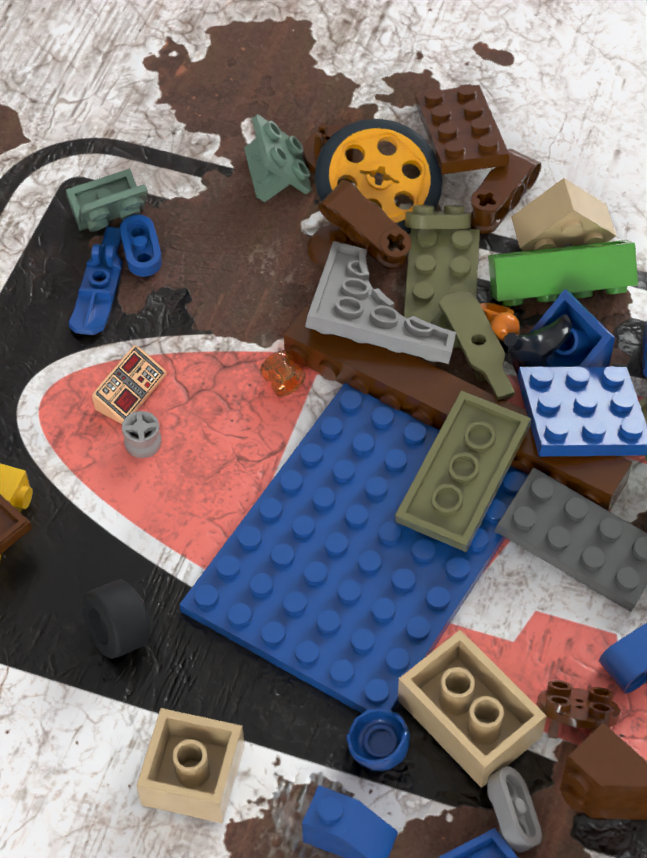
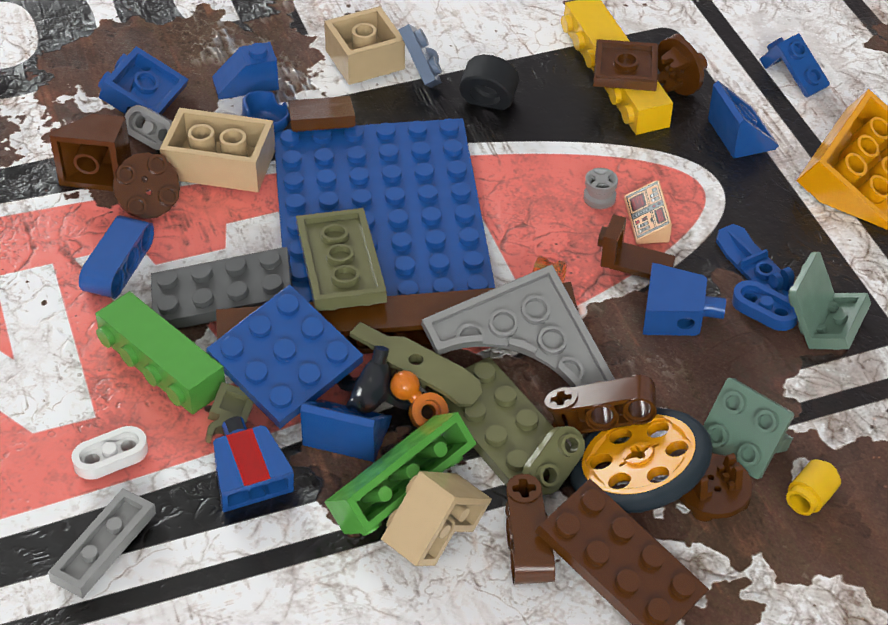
camera: 140 degrees right, 10 degrees down
none -> reddish brown tile [288,96,356,132]
none -> sand blue plate [398,24,442,88]
none -> reddish brown bracket [597,214,675,279]
none -> blue torso [643,263,726,336]
none -> yellow brick [786,459,841,516]

